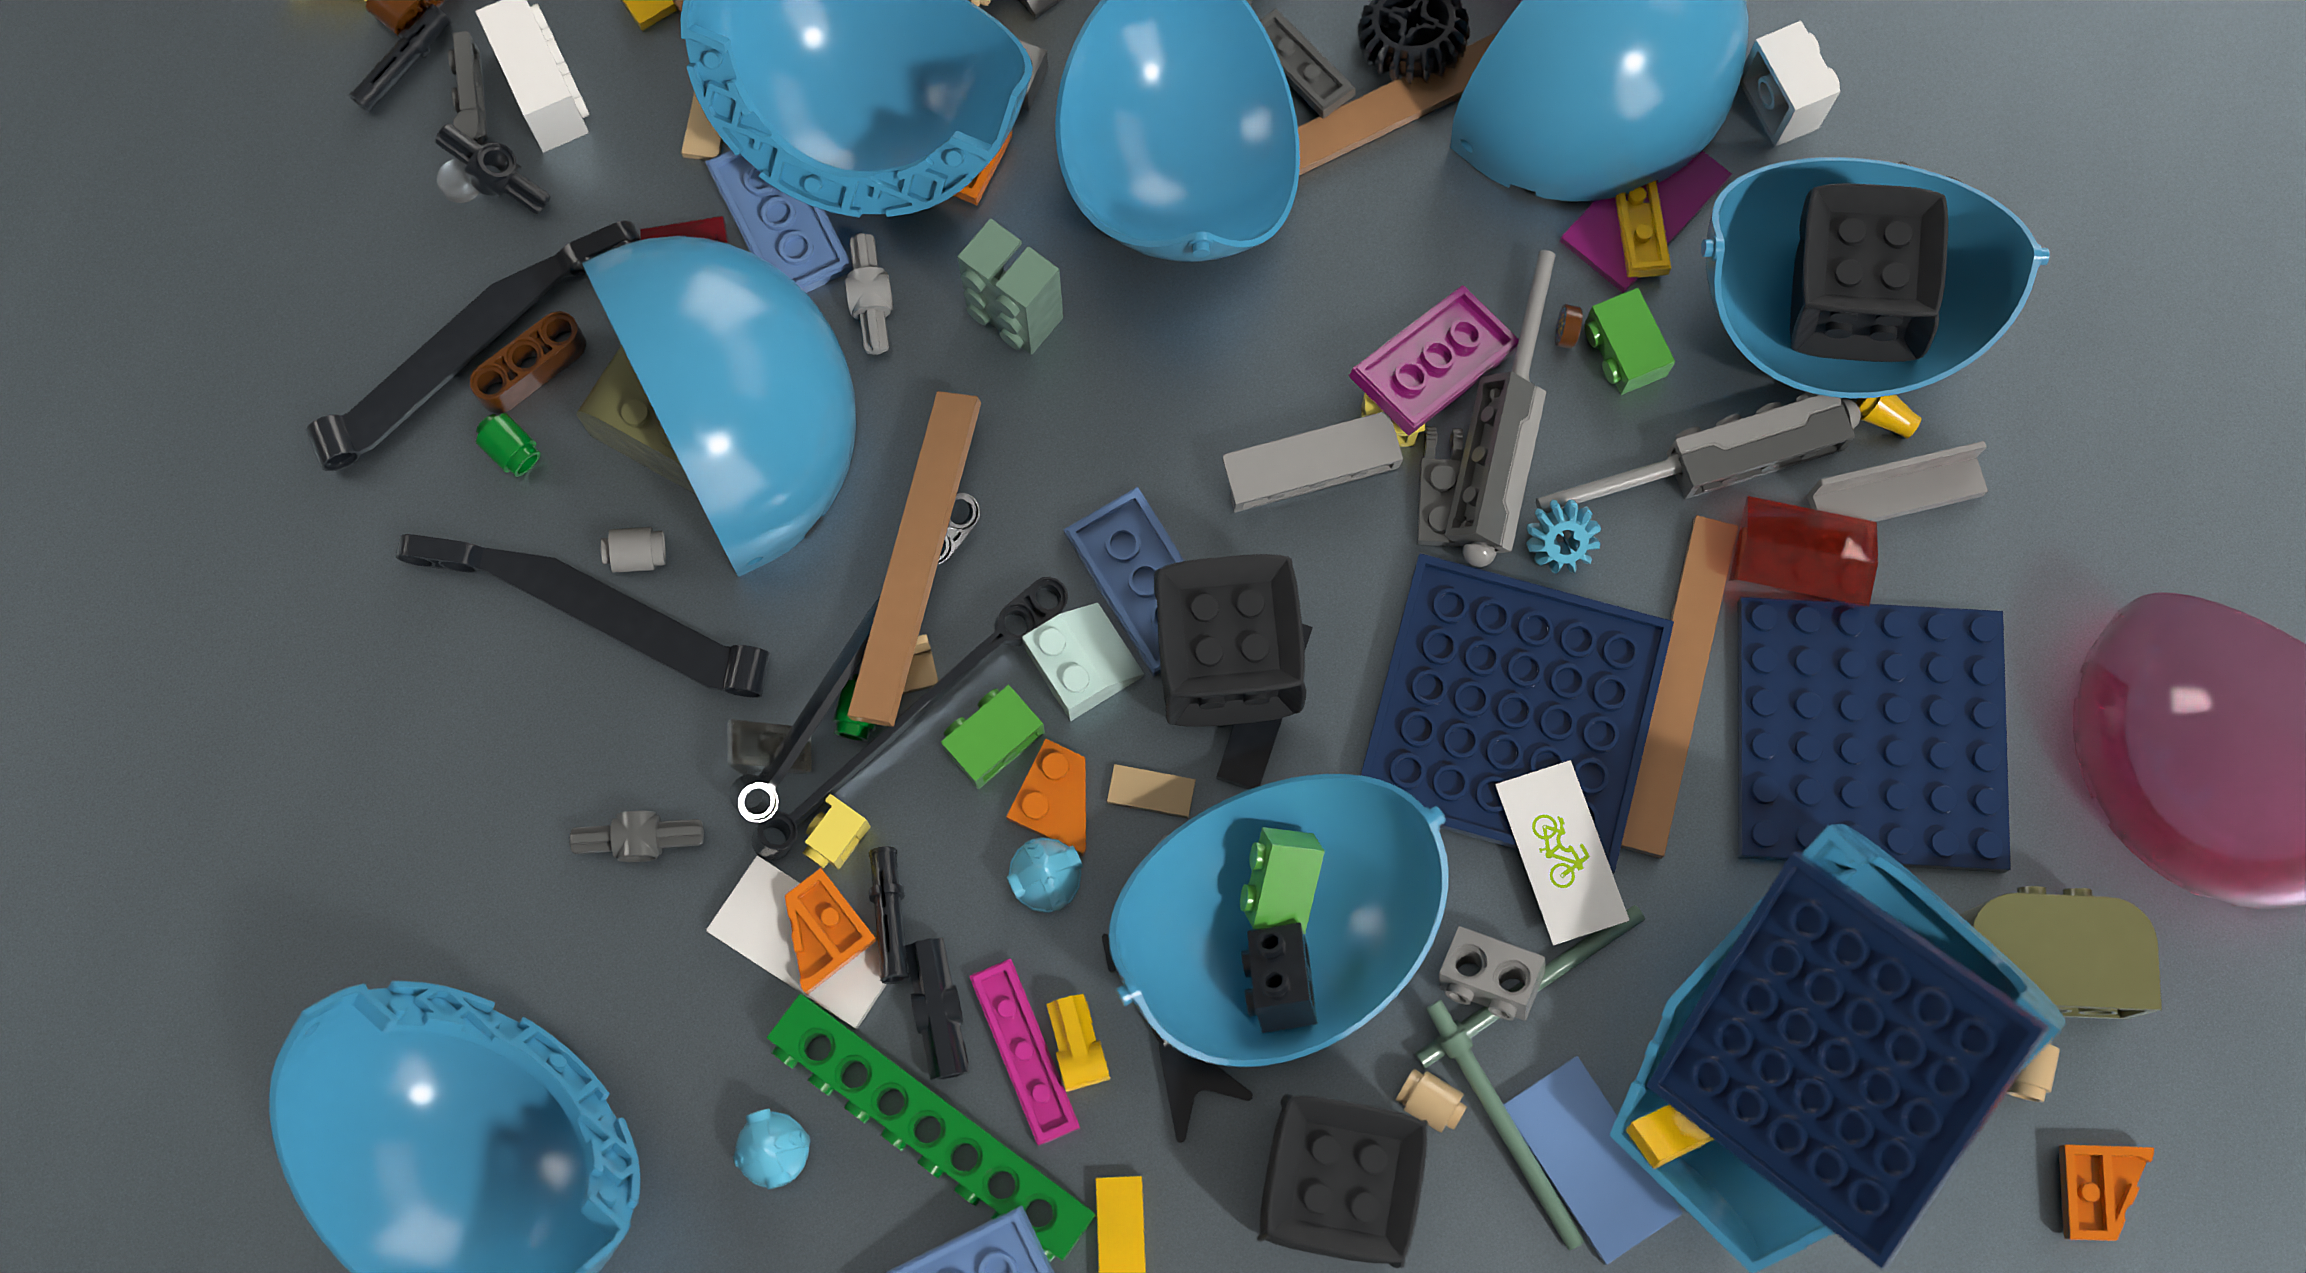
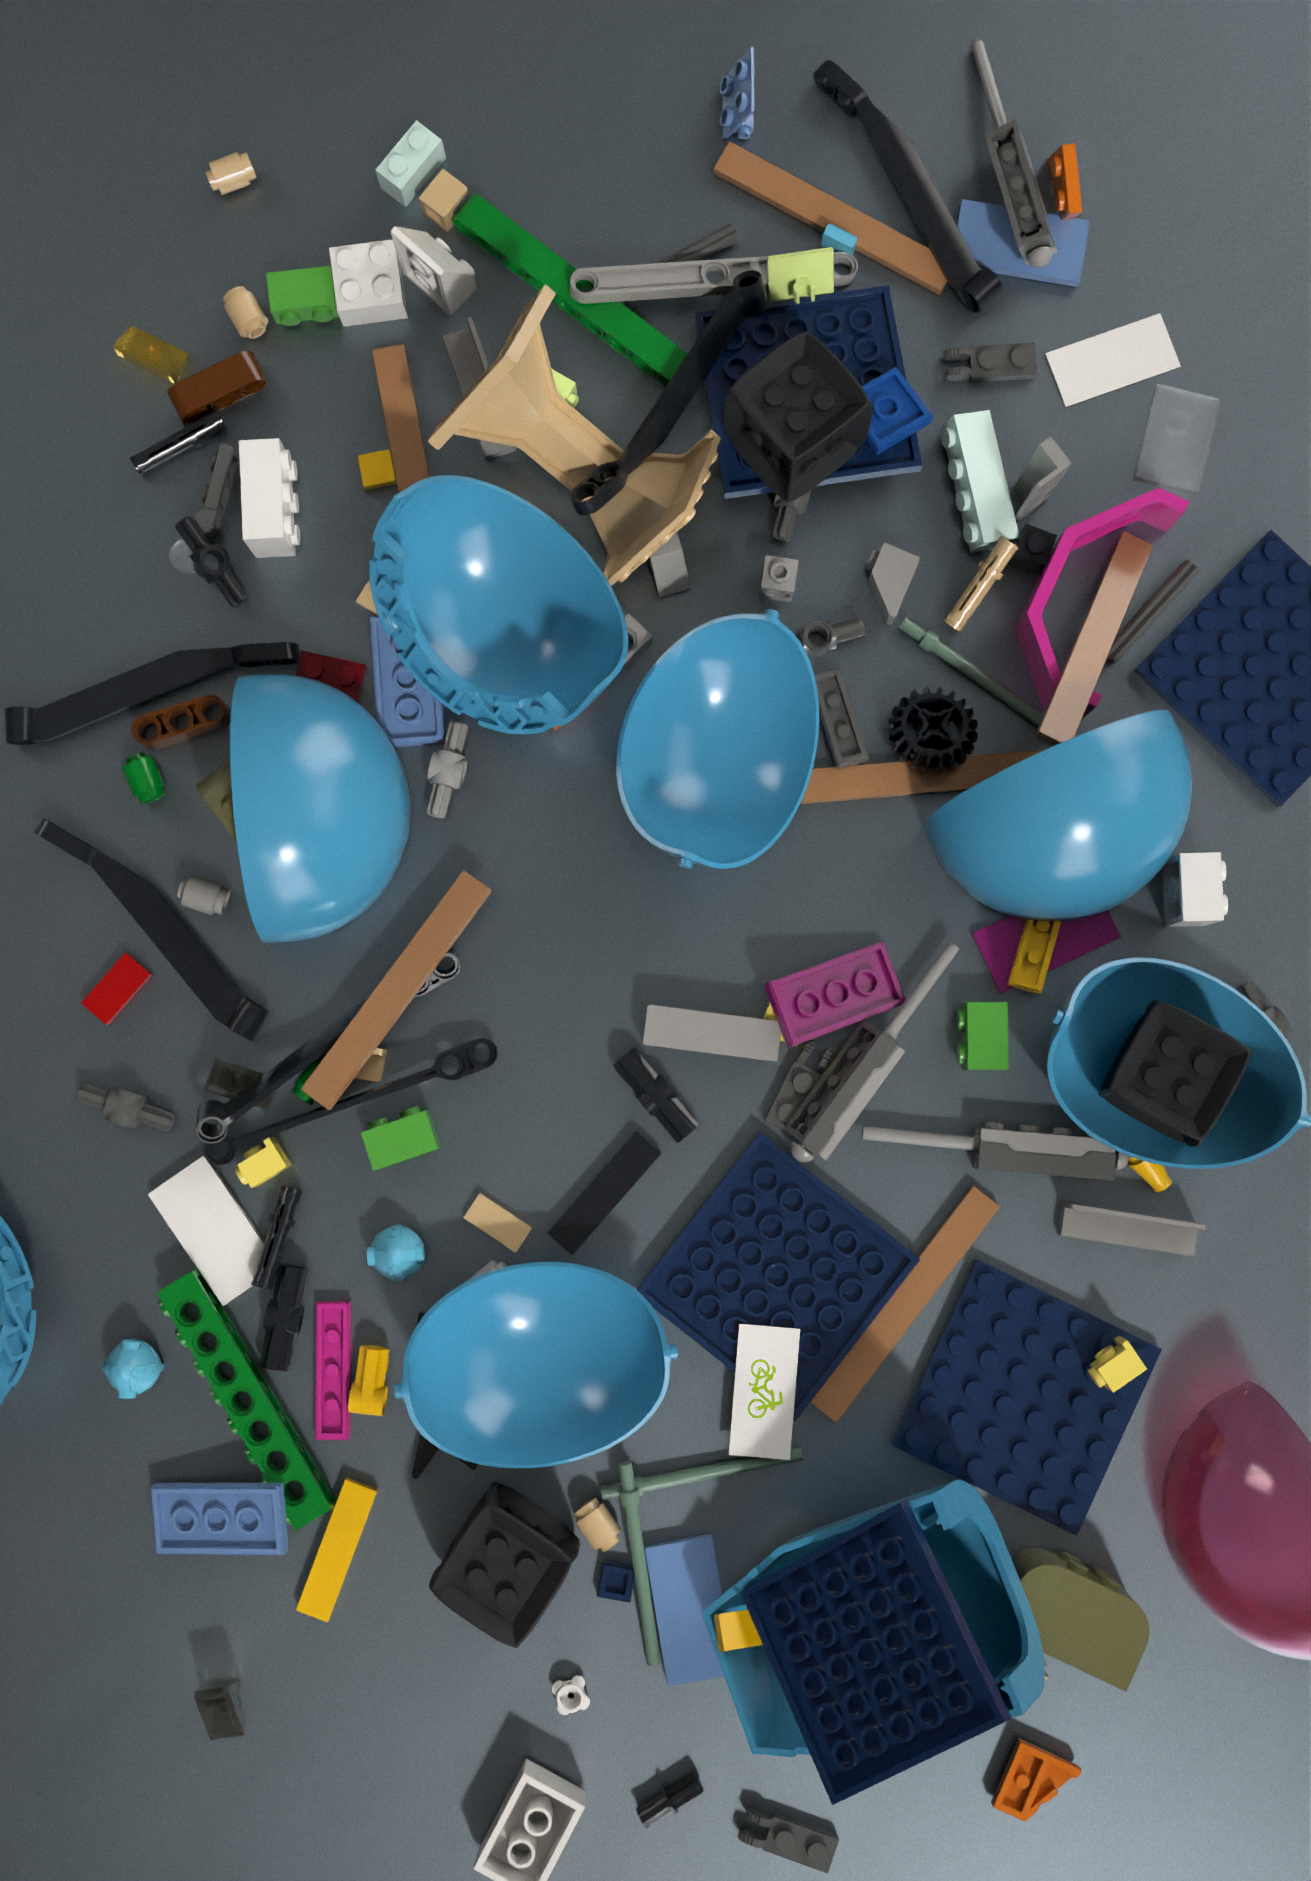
camera: 20 degrees right, 10 degrees up
orange wing [784,868,877,995] -> none
sand green piece [957,218,1063,355] -> none
orange wing [1006,739,1086,857] -> none
light aqua slope [1022,603,1144,721] -> none
medium blue tile [1064,487,1184,677] -> none
black piece [1154,554,1307,727] -> none
bright green brick [1240,827,1325,934] -> none
black brick [1241,922,1317,1033] -> none
light grey brick [1439,926,1545,1021] -> none
medium azure gear [1526,499,1601,574] -> none
reddish brown tile [1555,304,1583,349] -> none
clear red slope [1729,496,1878,607] -> none
none -> red tile [81,952,153,1025]
none -> dark blue tile [597,1560,635,1603]
none -> black piece [613,1047,699,1143]
none -> light yellow brick [1088,1336,1147,1393]

